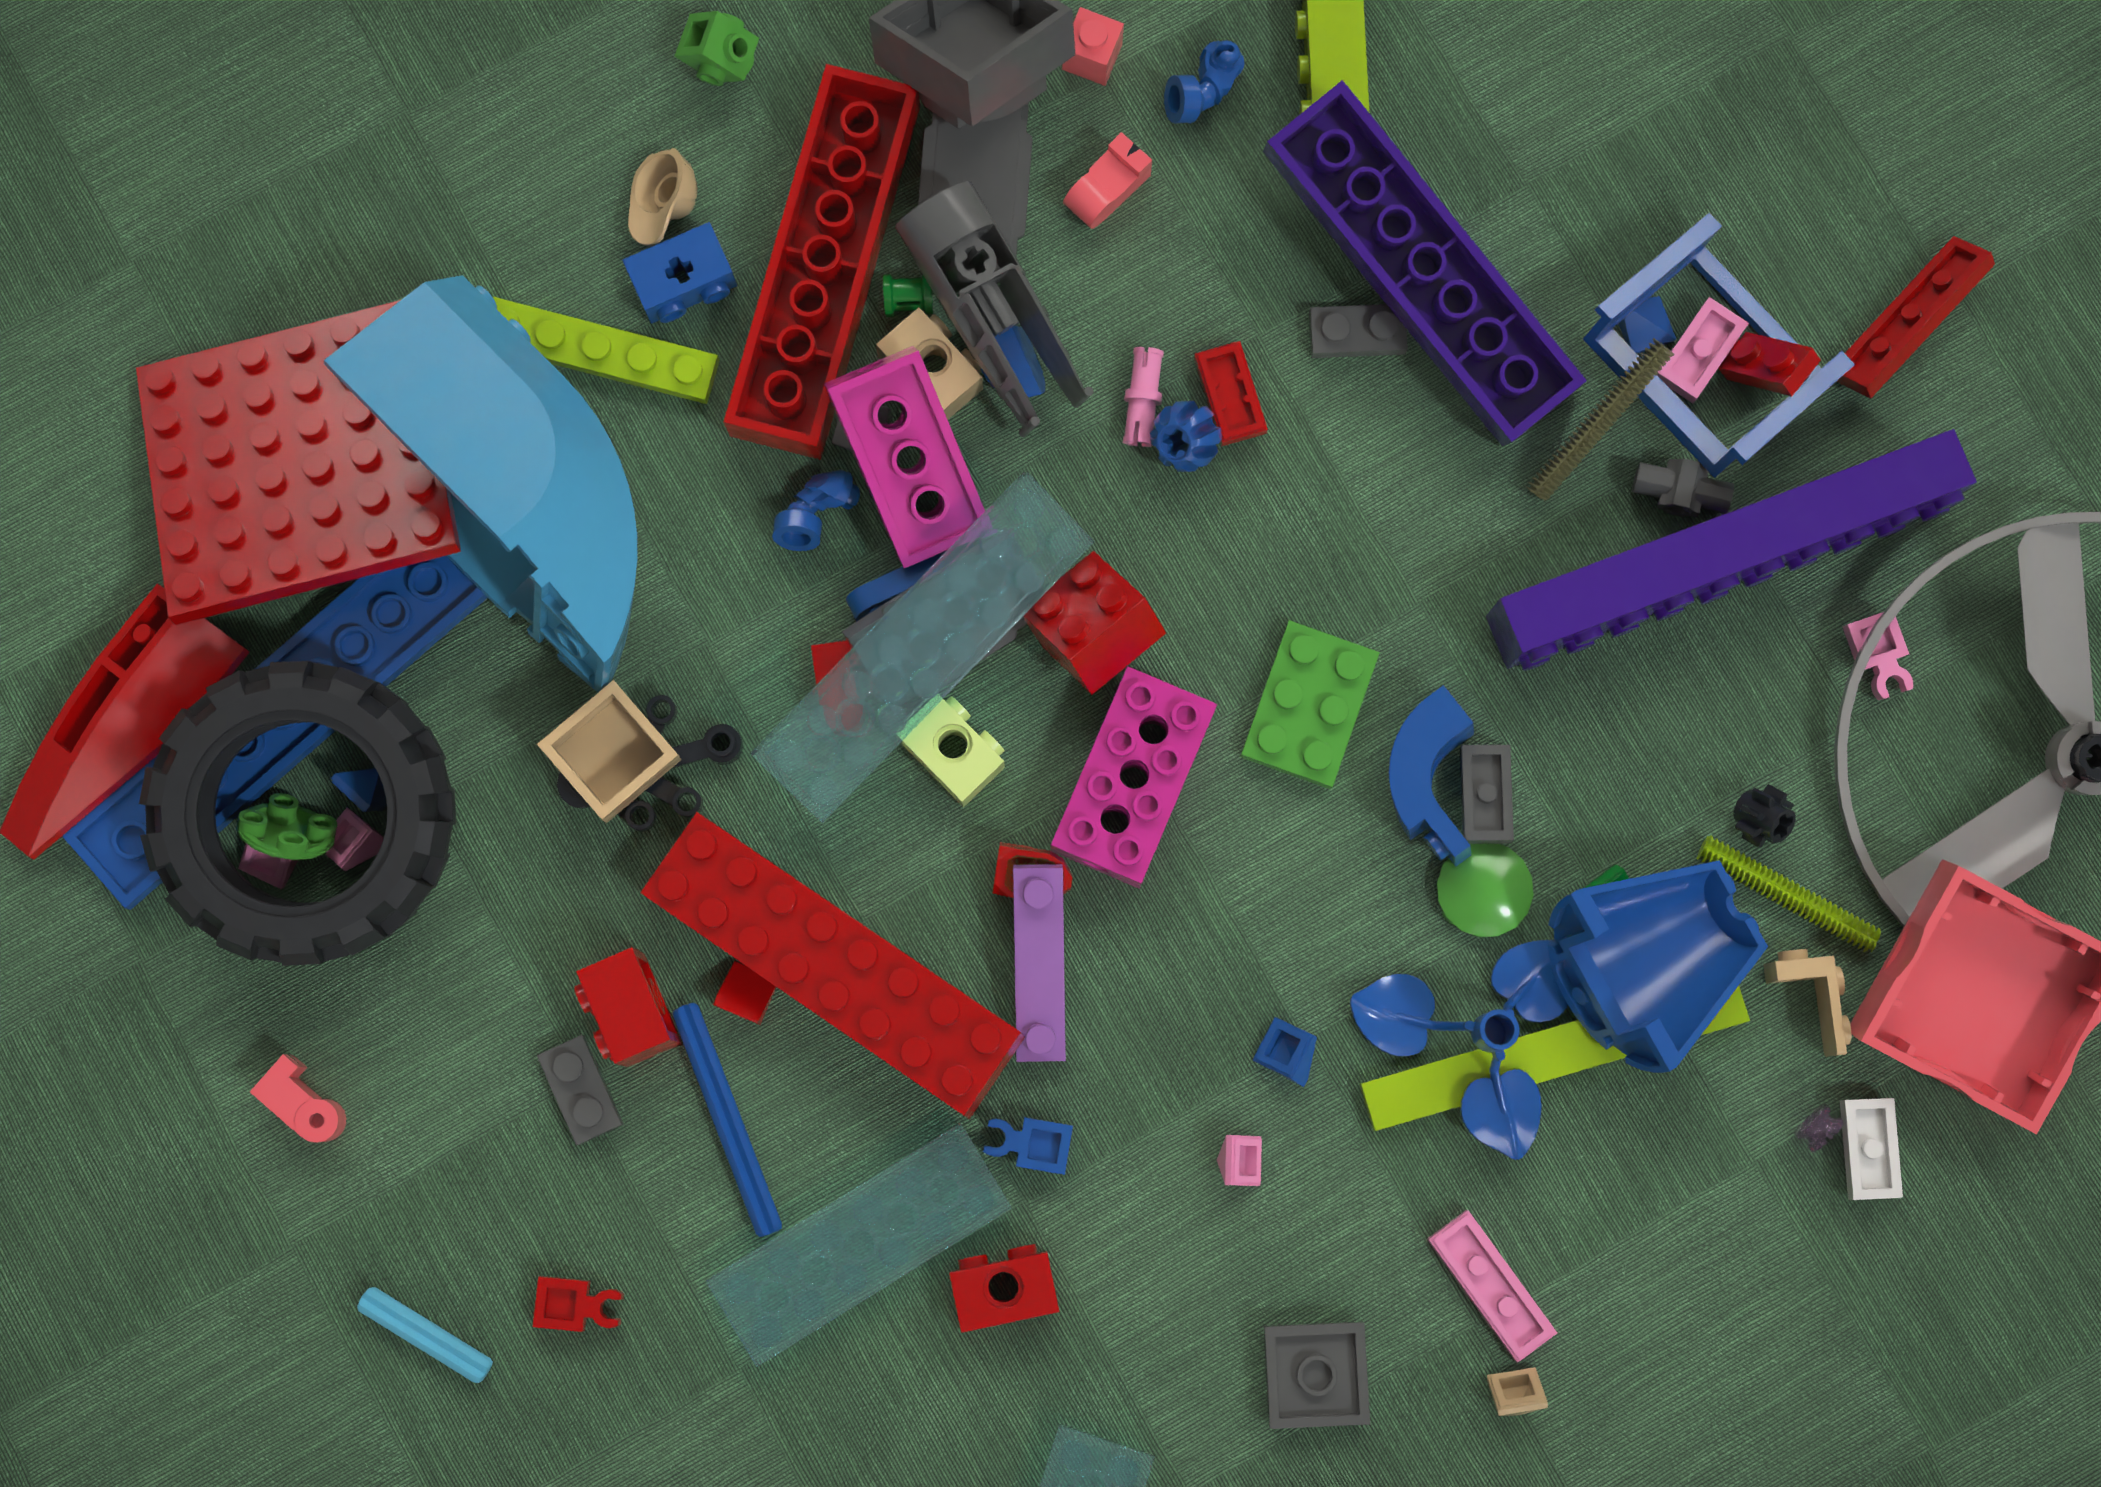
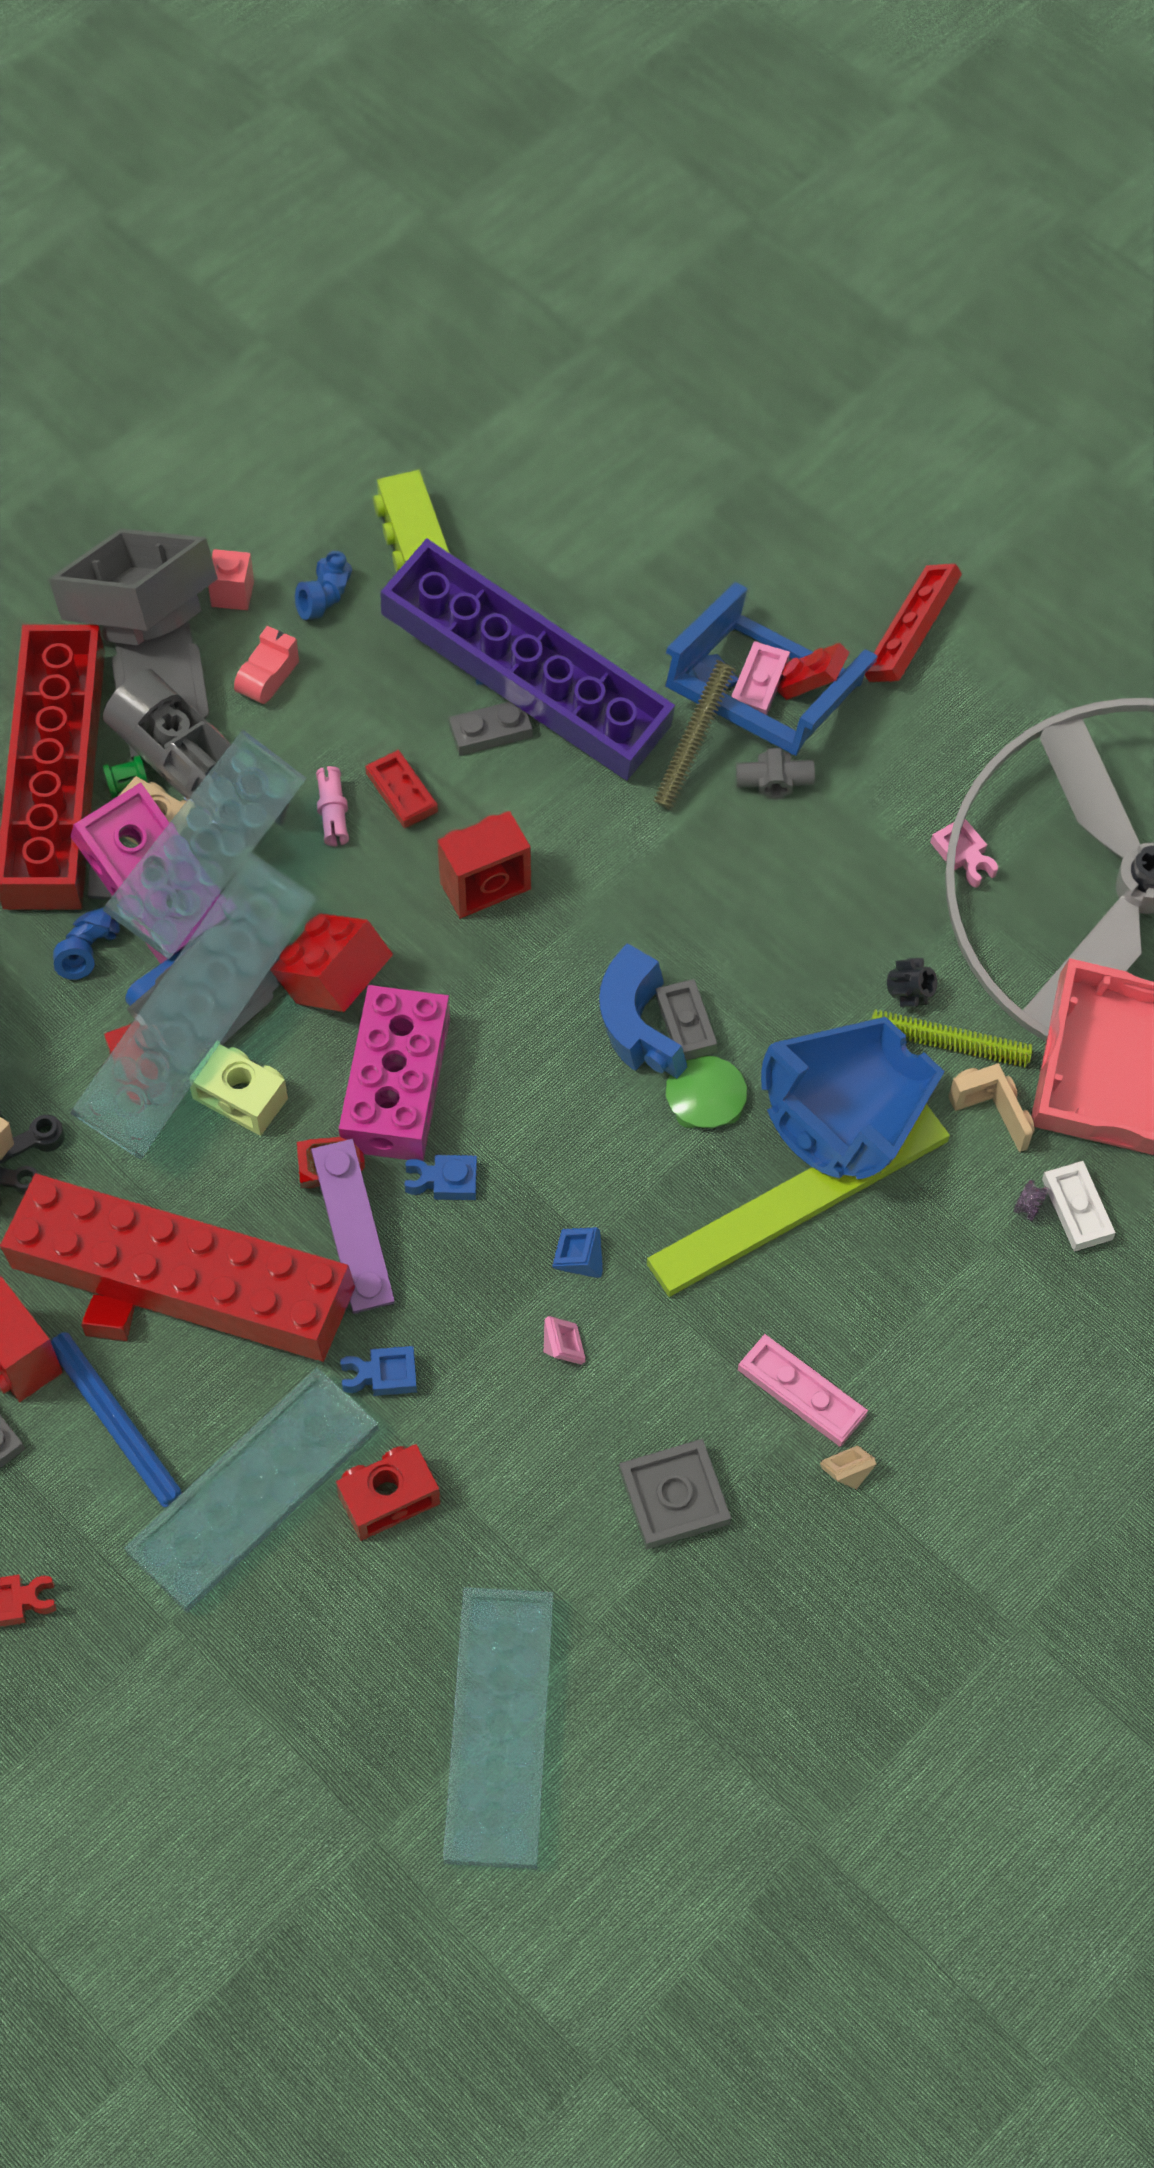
camera: 15 degrees left, 20 degrees down
blue piece [1150,401,1222,472] -> none
bright green plate [1240,620,1380,789] -> none
blue plant [1350,940,1568,1160] -> none
dark purple brick [1486,429,1977,671] -> none
none -> clear light blue plate [103,730,307,959]
none -> blue plate [404,1155,477,1200]
none -> red brick [437,810,531,919]

